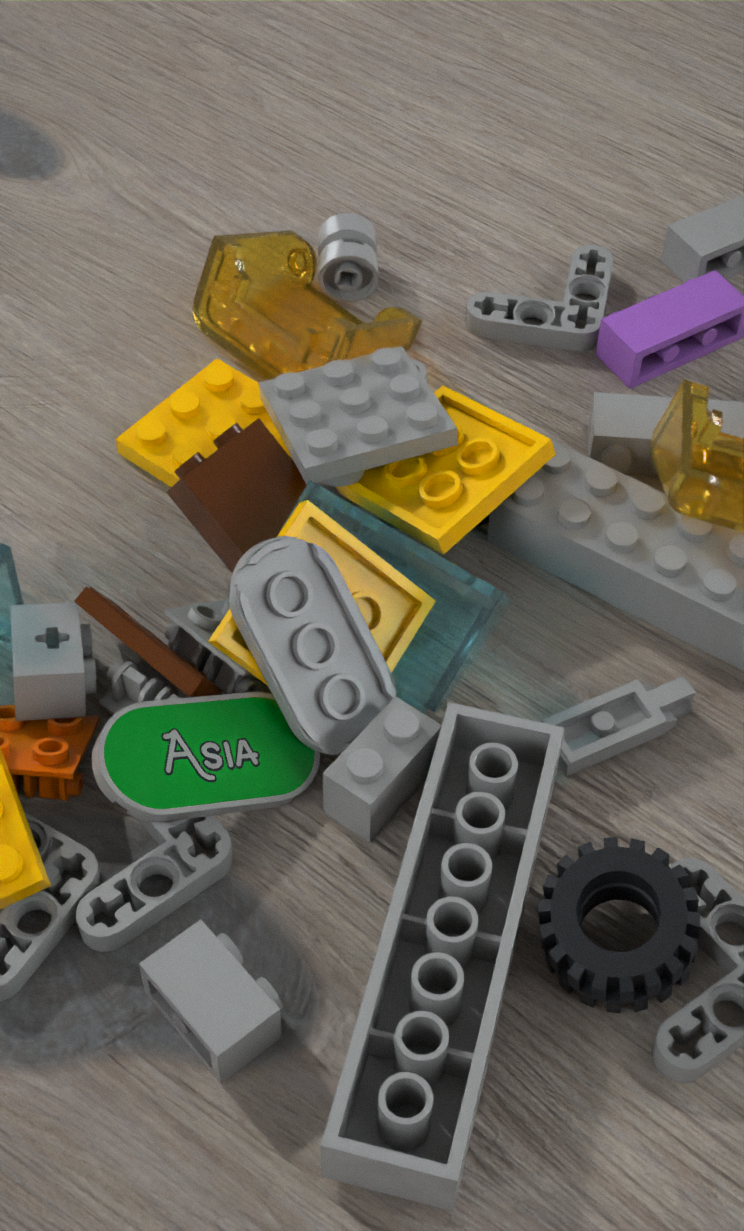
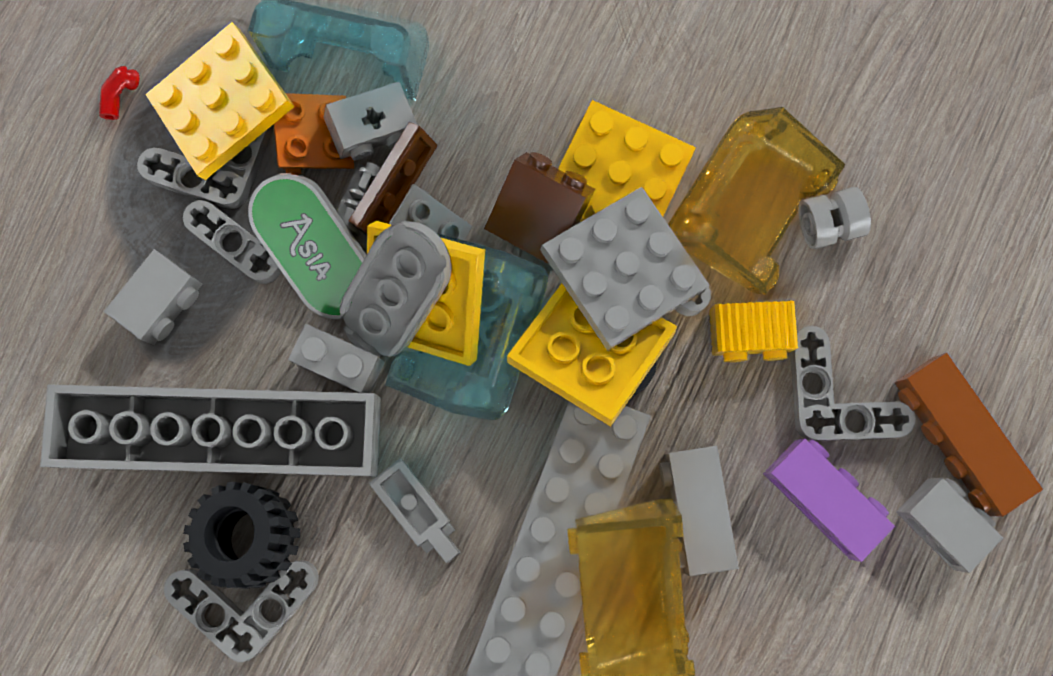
camera: 80 degrees right, 30 degrees up
none -> yellow brick [709,300,798,362]
none -> dark orange brick [894,353,1043,517]

